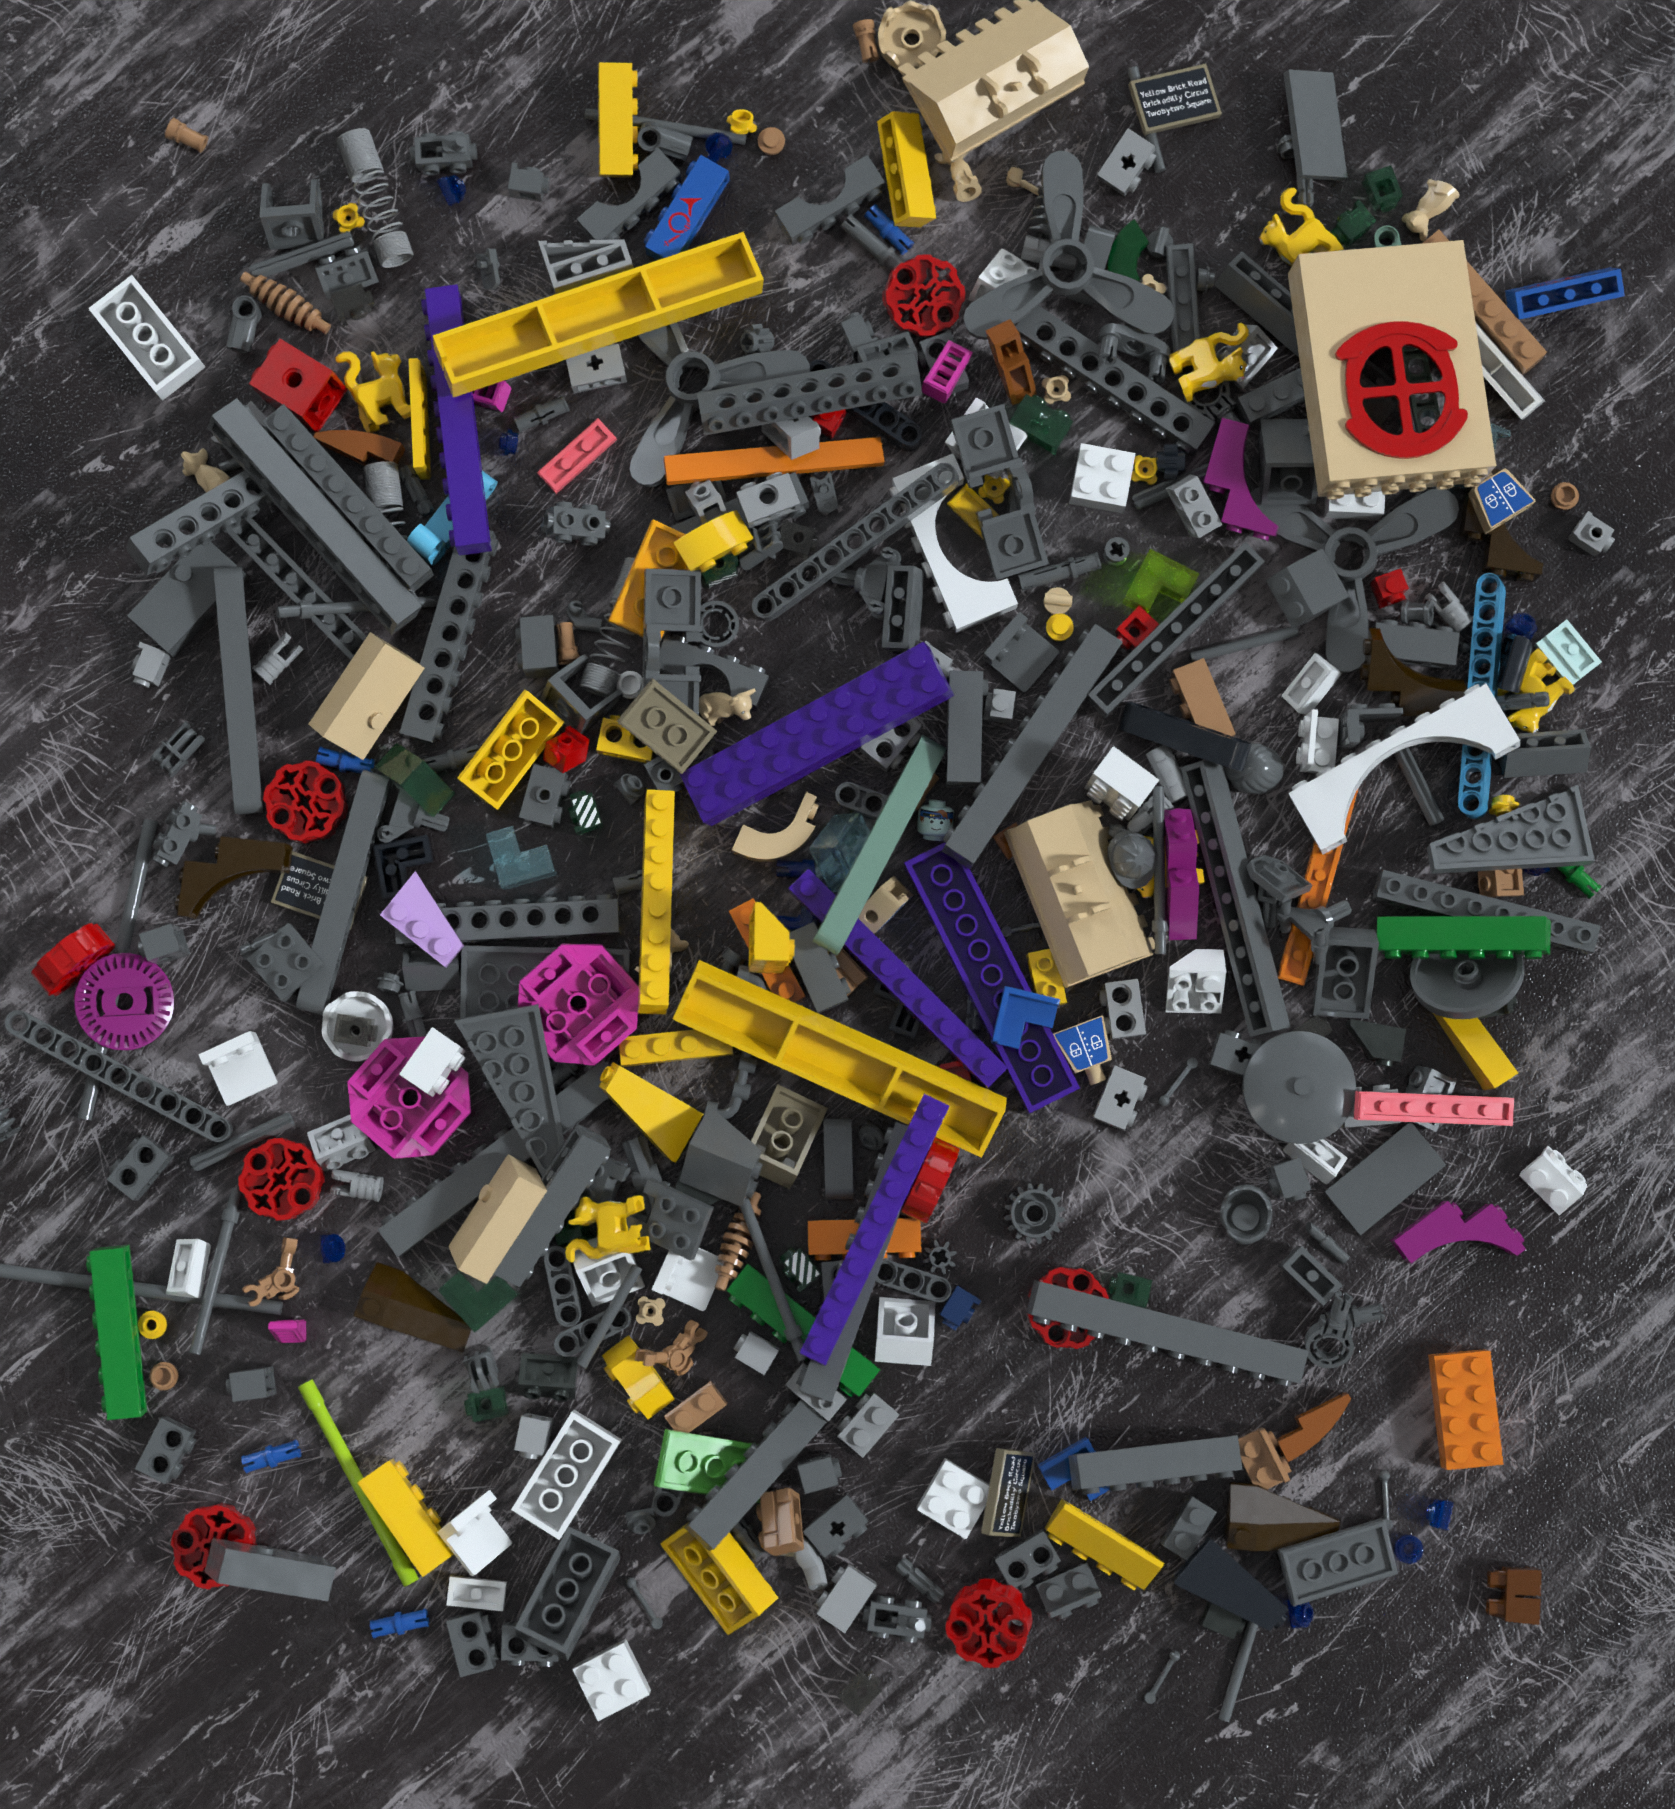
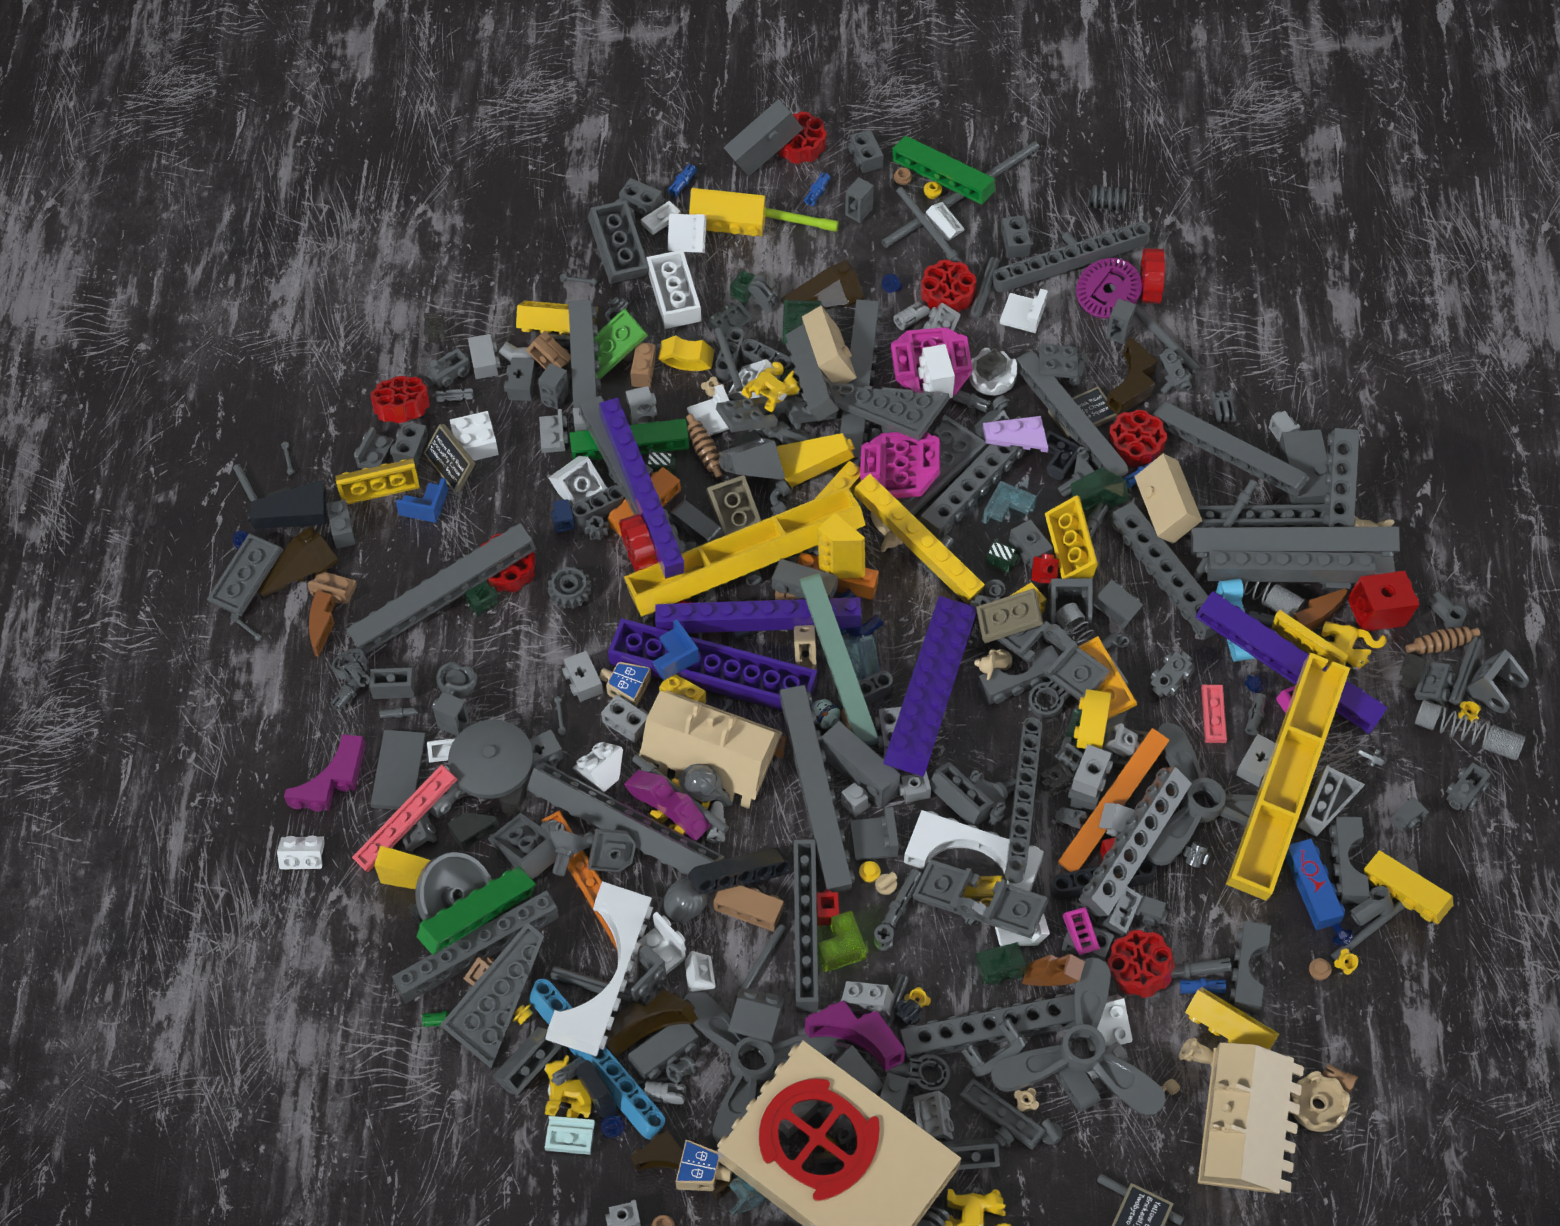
camera: 135 degrees right, 25 degrees down
white brick [88,275,205,401] -> none
medium nougat piece [242,1237,300,1306] -> none
light grey hinge [252,633,304,685] -> none
dark pink slope [268,1319,306,1343] -> none
clear blue plate [437,175,466,206] -> none
light grey brick [514,1413,554,1459] -> none
medium nougat pin [555,622,580,665] -> none
white brick [573,1639,651,1721] -> none
medium nougat piece [635,1320,708,1376] -> none
tan arch [732,792,819,862] -> none
dark grey bar [740,1198,808,1362] -> none
tan plate [1042,375,1071,404] -> none
dark grey brick [1068,1435,1243,1495] -> none
white brick [1069,443,1135,514] -> none
white brick [1085,746,1159,821] -> none
light grey brick [1097,128,1157,196] -> none
dark green tile [1108,219,1150,282] -> none
light grey axle [1146,745,1188,804] -> none
yellow animal [1169,323,1249,402] -> none
red brick [1370,568,1409,609] -> none
clear blue plate [1395,1535,1423,1564] -> none
clear blue plate [1426,1499,1454,1531] -> none
orange piece [1428,1349,1503,1470] -> none
reddish brown hips [1486,1566,1542,1625] -> none

